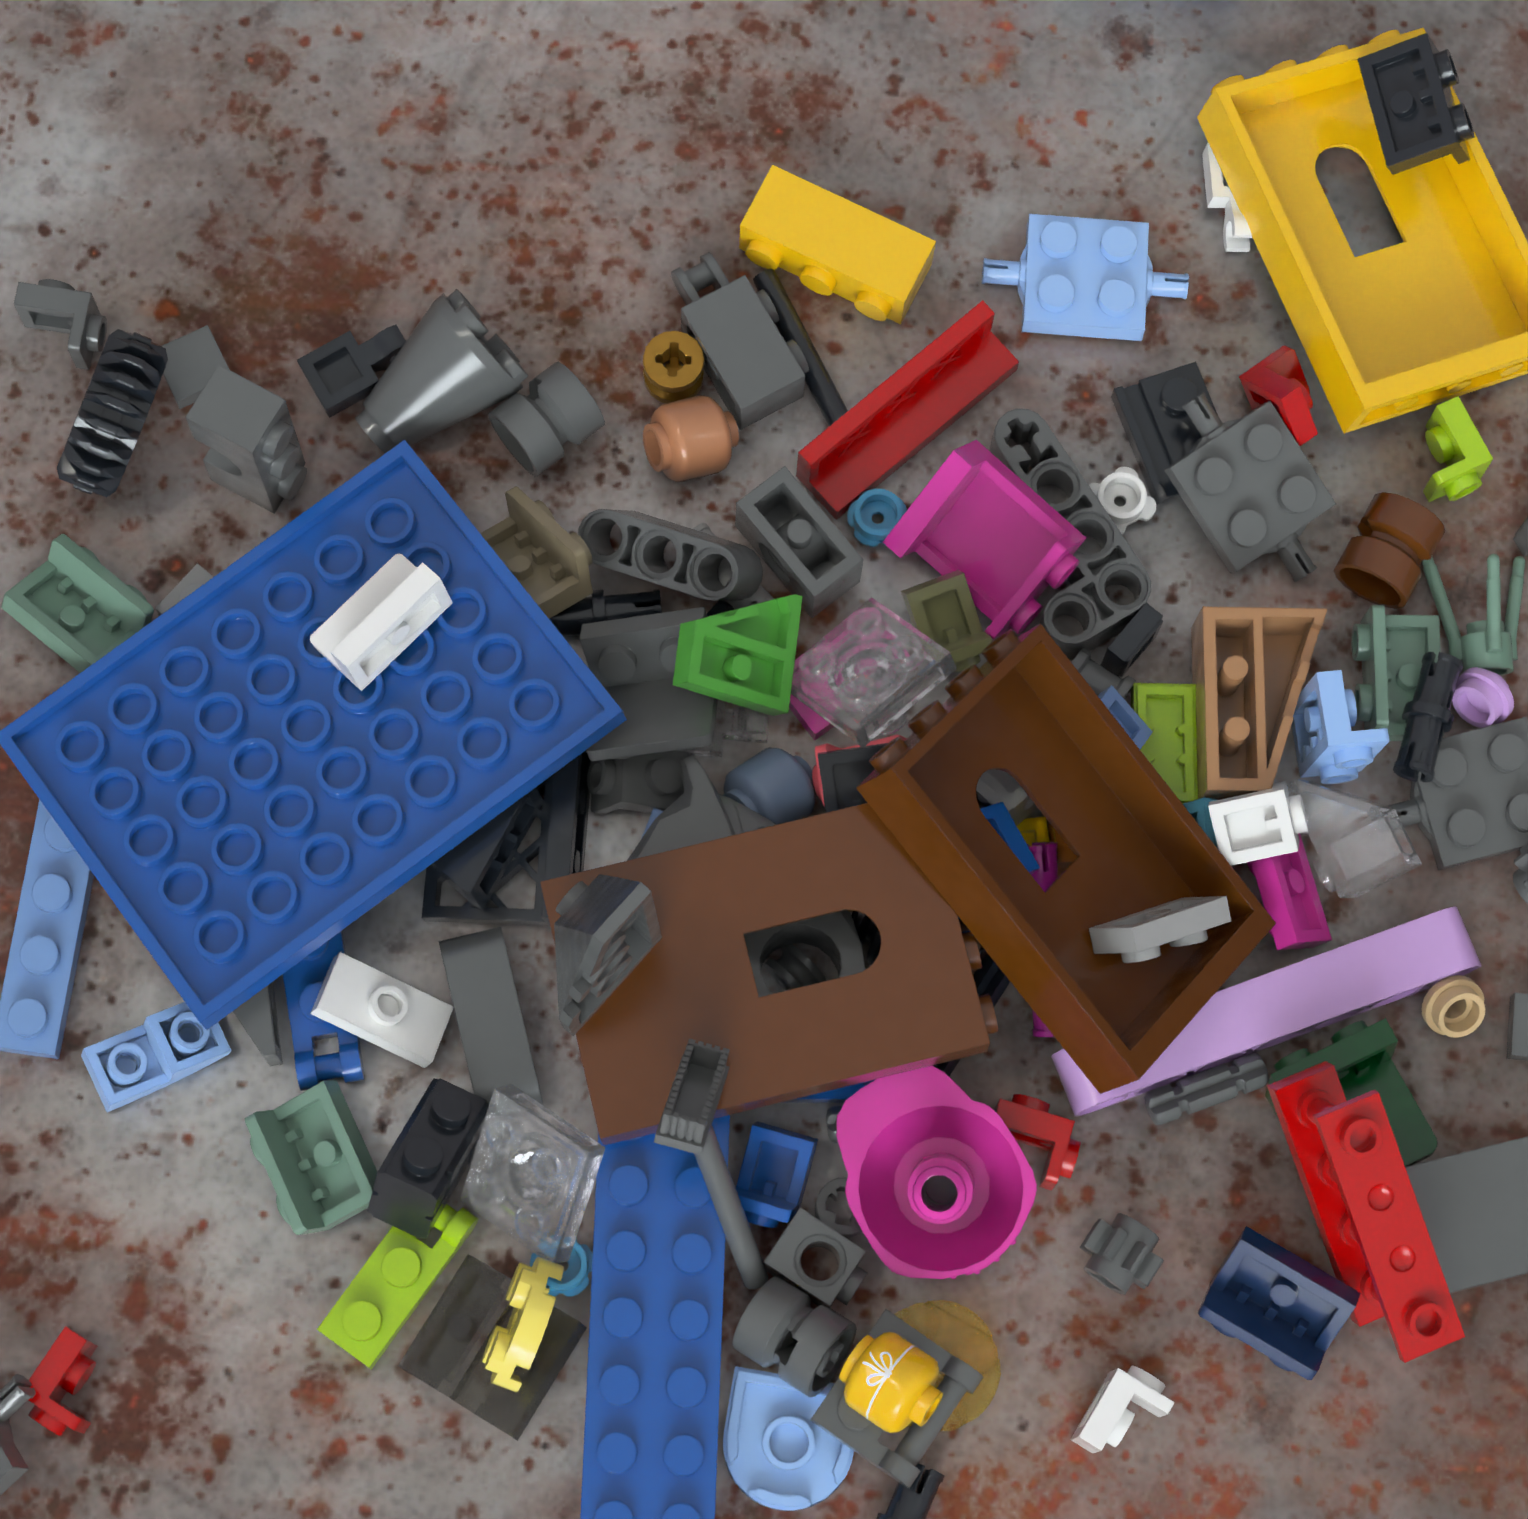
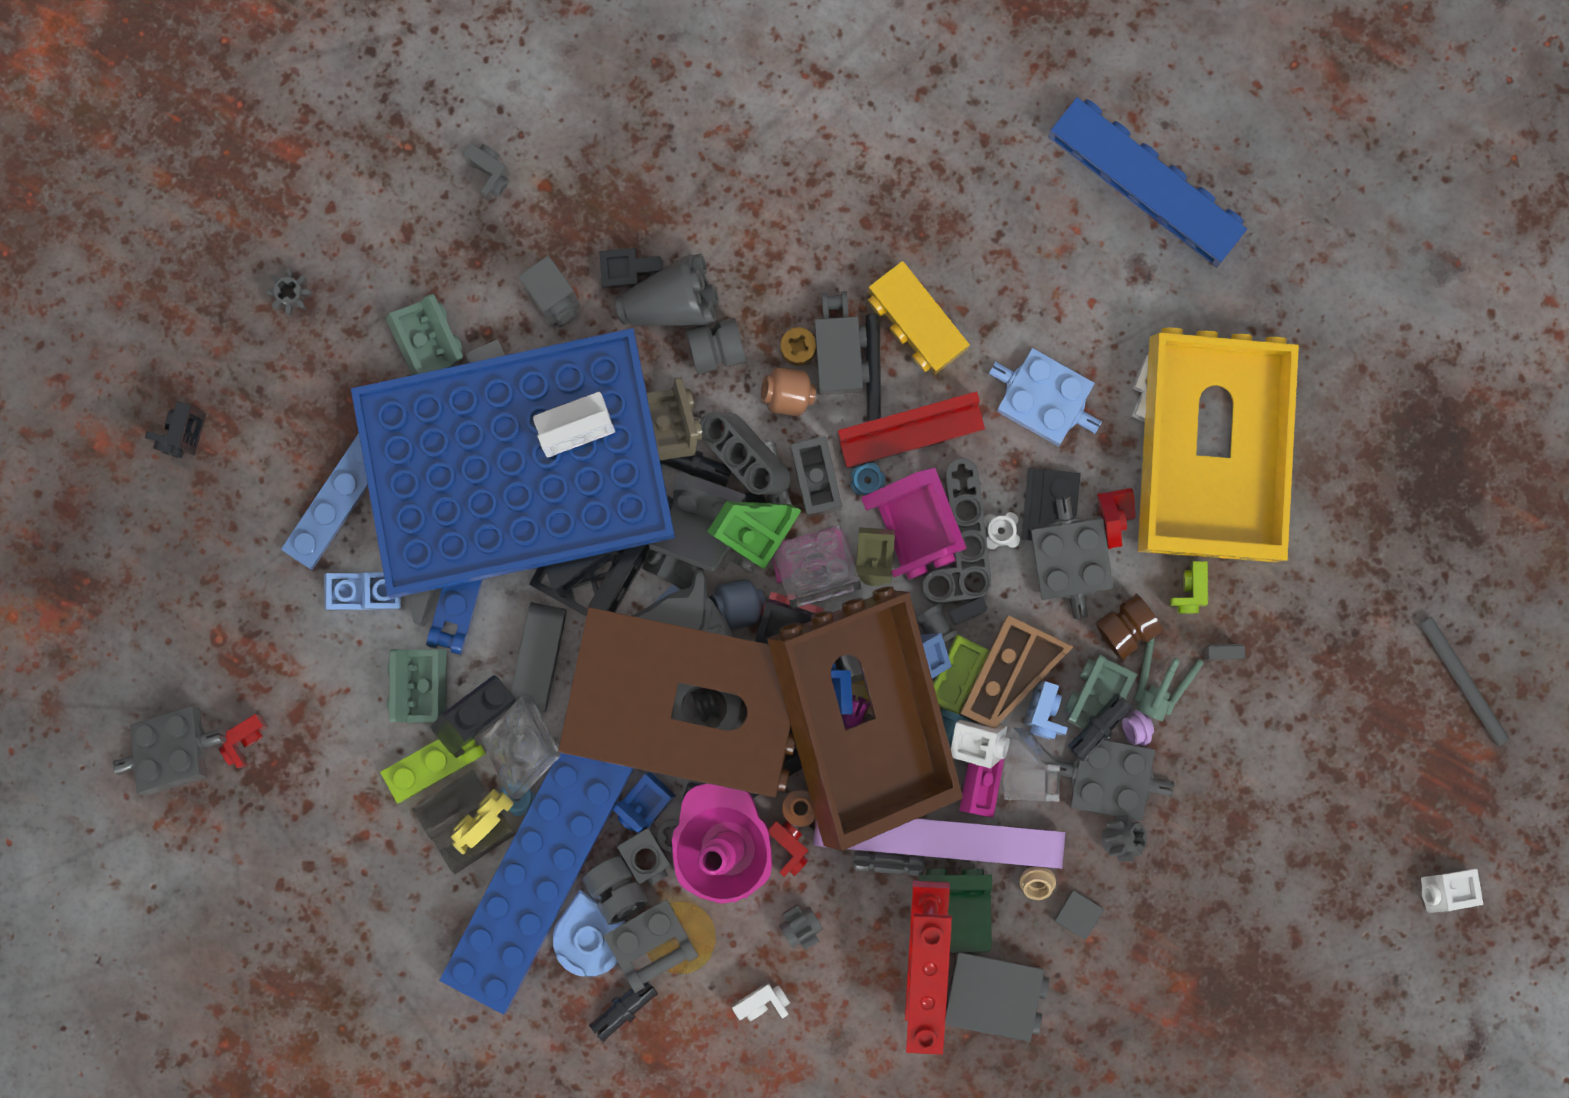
camera: 30 degrees right, 10 degrees up
black gear [57,329,168,498] -> none
dark grey tile [162,325,229,409] -> none
white plate [310,952,454,1068] -> none
dark grey wedge [554,874,662,1036] -> none
dark grey piece [654,1038,768,1289] -> none
yellow head [839,1332,943,1433] -> none
light grey plate [1089,896,1231,963] -> none
dark blue bracket [1198,1226,1361,1380] -> none
black bracket [1357,33,1475,175] -> none
none -> dark orange brick [782,790,816,827]

